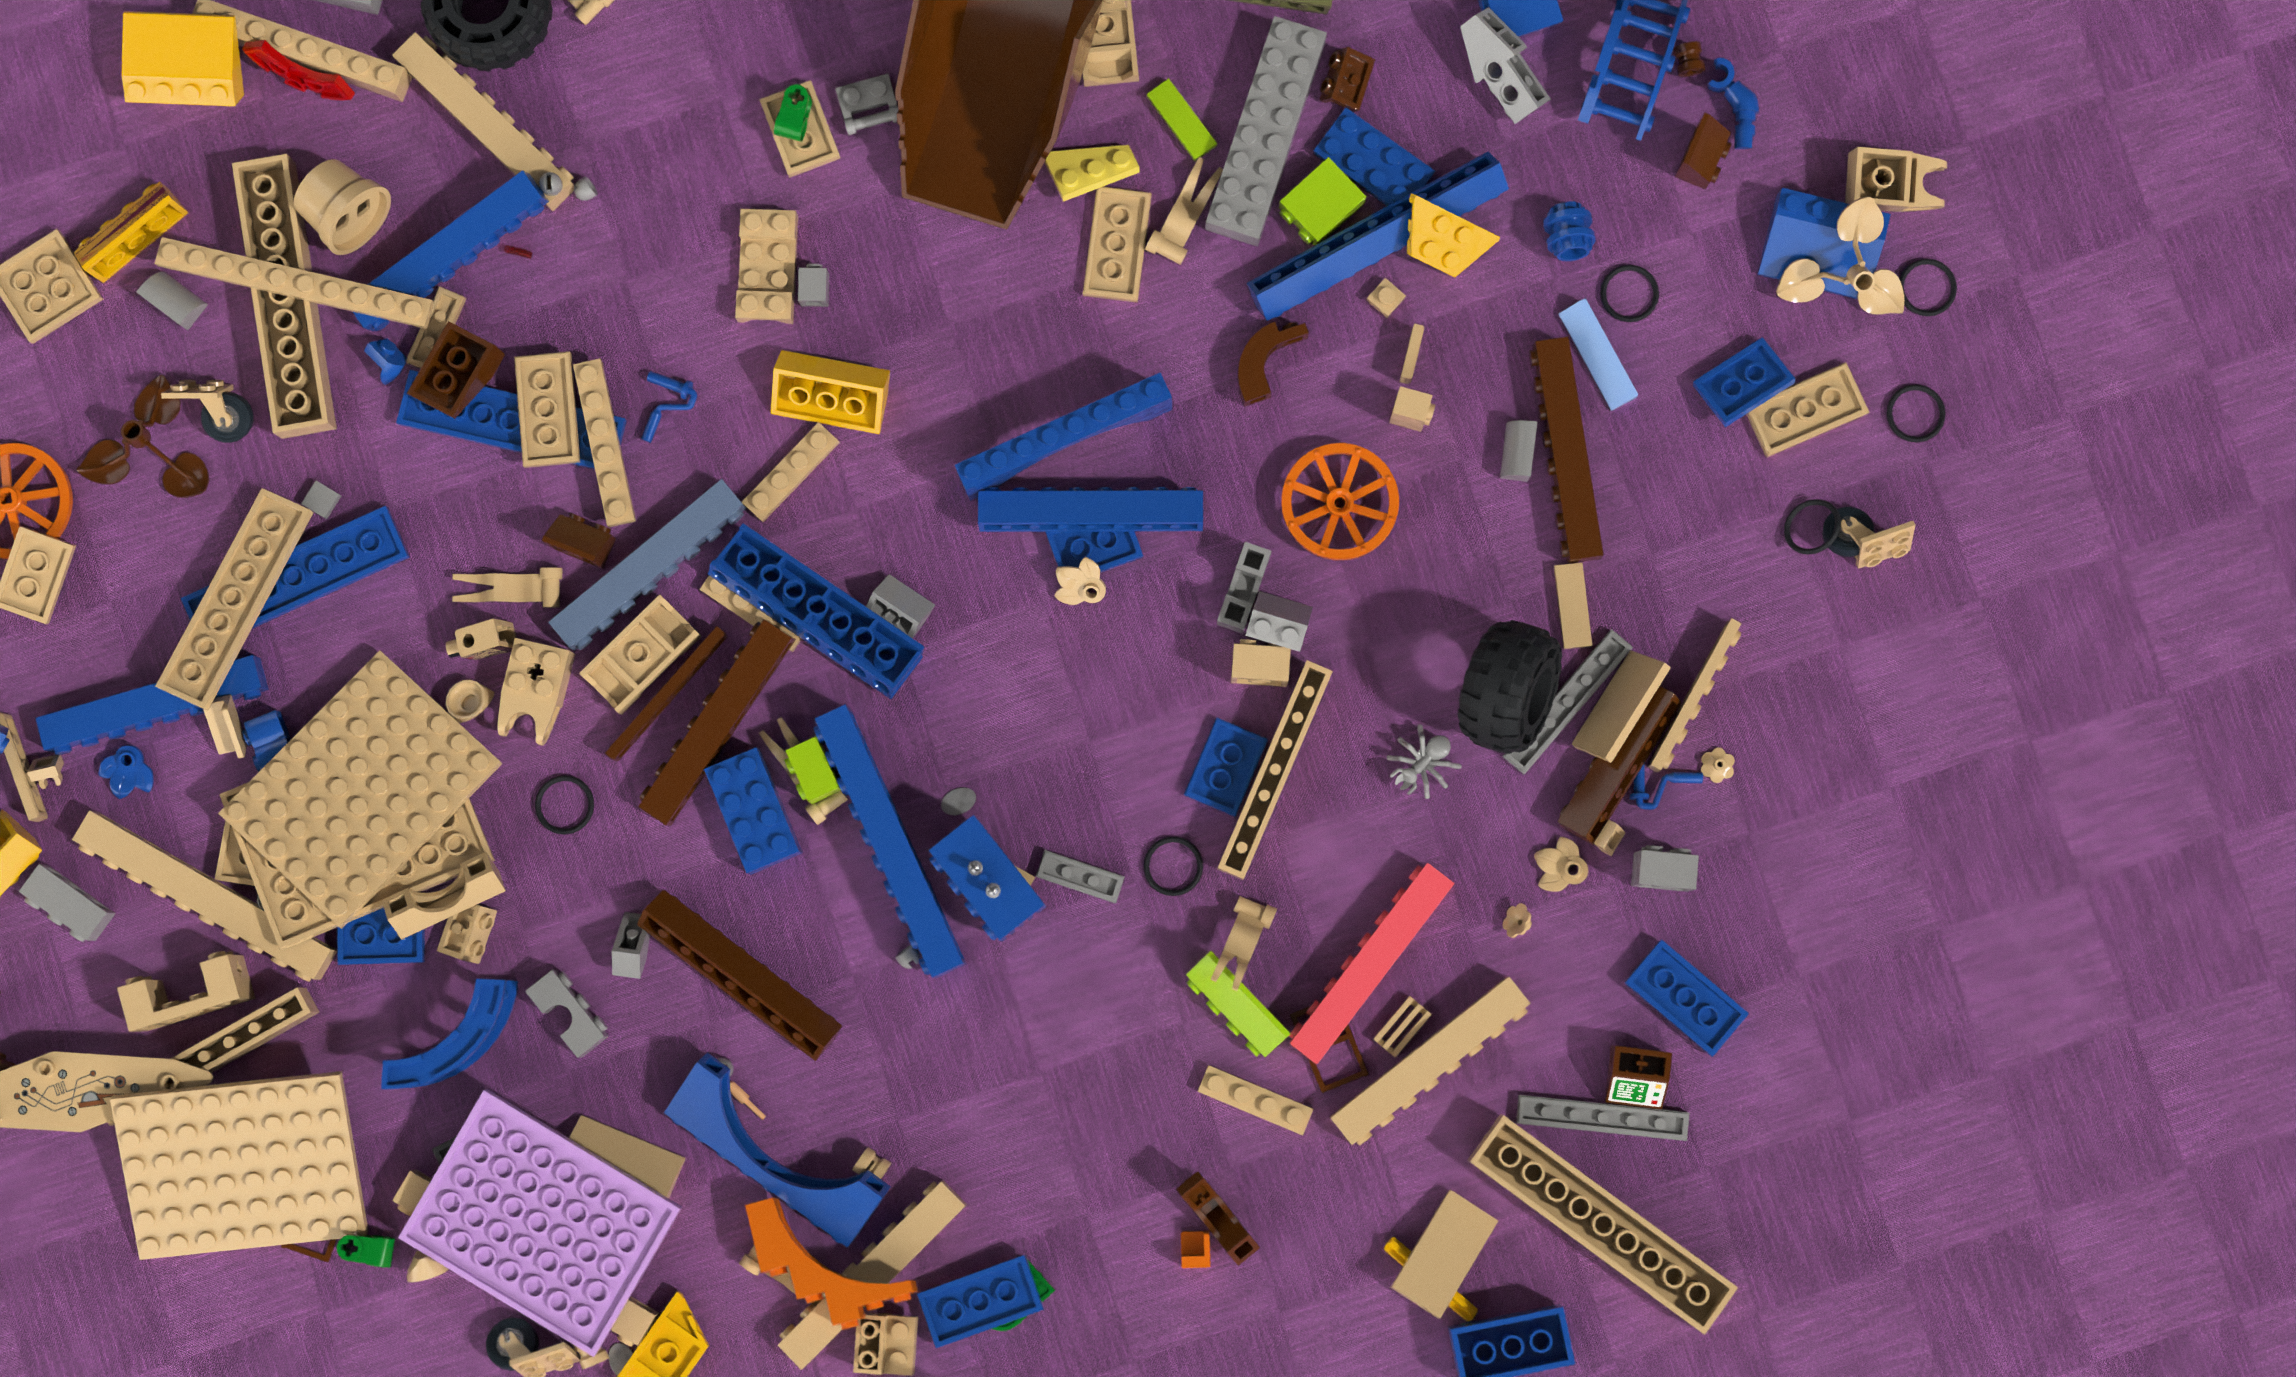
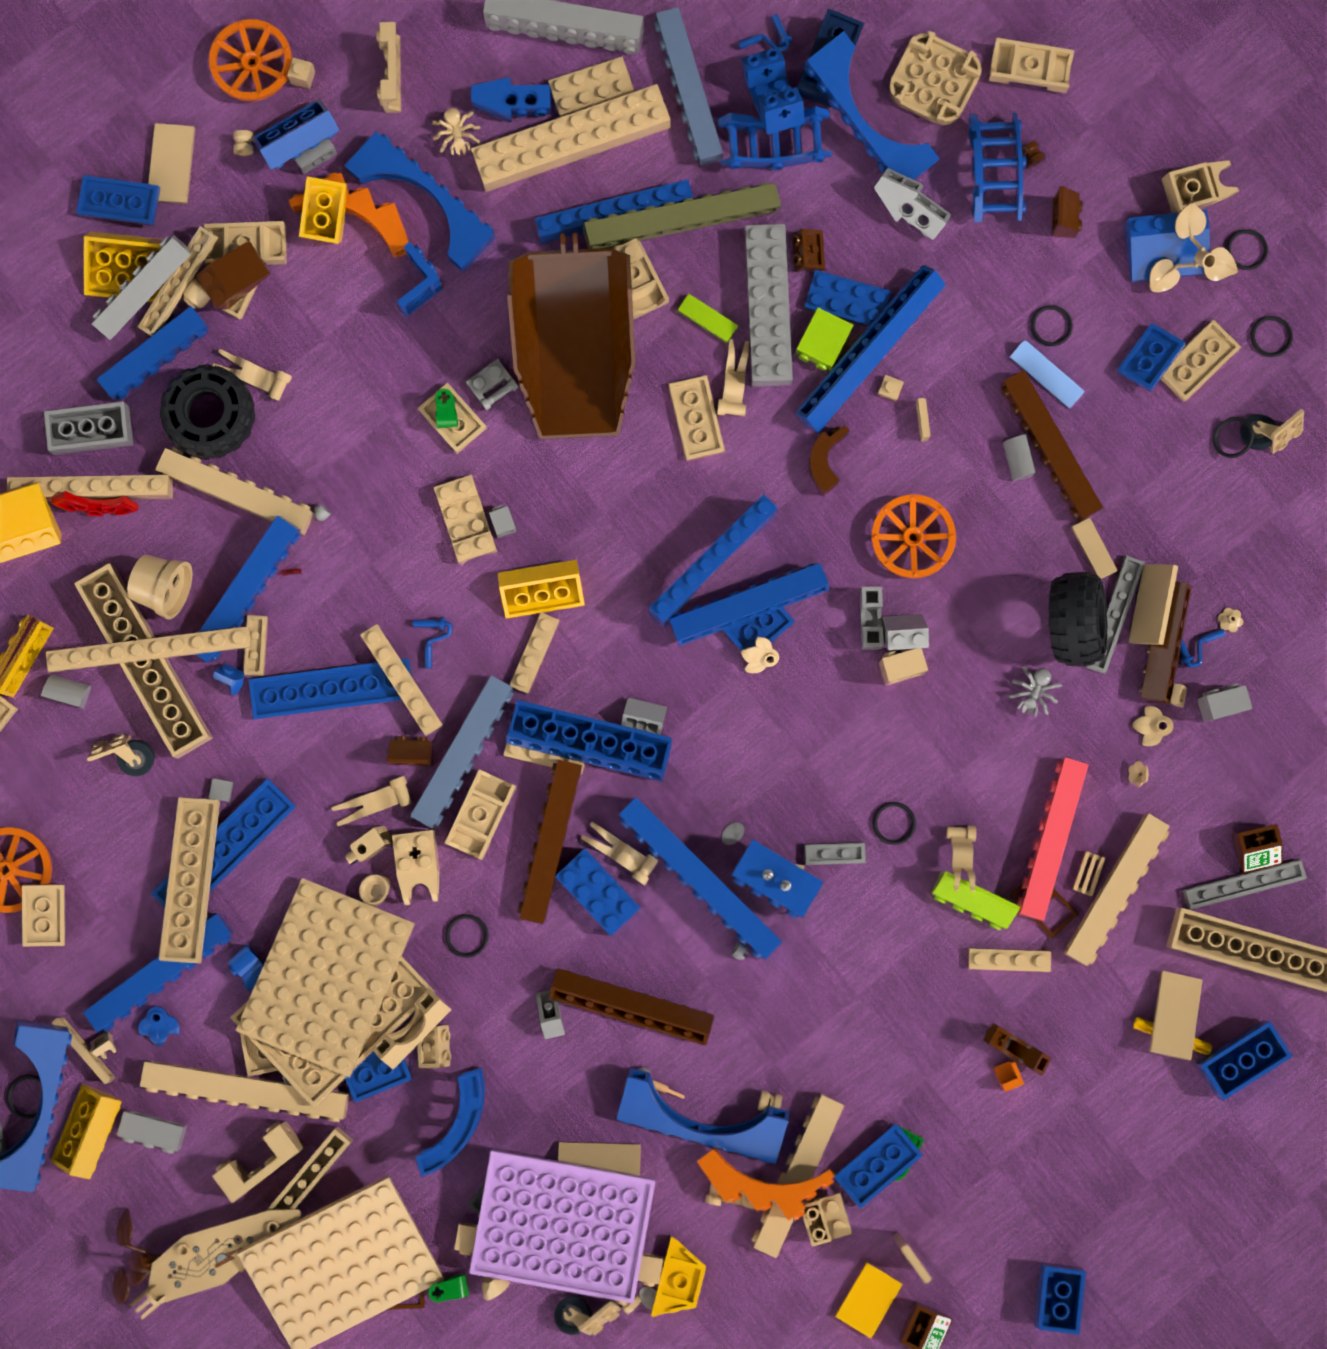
camera: 25 degrees left, 0 degrees up
reddish brown plant [76,375,209,498] -> none
tan panel [203,695,247,758] -> none
reddish brown slope [407,321,505,419] -> none
tan tile [514,351,580,468] -> none
light grey arch [525,970,609,1058] -> none
light grey hinge [539,172,563,196] -> none
reddish brown tile [605,626,728,762] -> none
lime brick [784,736,841,804] -> none
light yellow wing [1045,145,1140,202] -> none
blue tile [1184,717,1268,817] -> none
tan brick [1217,660,1333,880] -> none
tan brick [1389,386,1435,432] -> none
yellow wing [1407,193,1500,277] -> none
blue piece [1543,201,1596,261] -> none
blue plate [1624,939,1749,1057] -> none
tan plate [1647,618,1742,772] -> none
blue piece [1708,58,1759,149] -> none

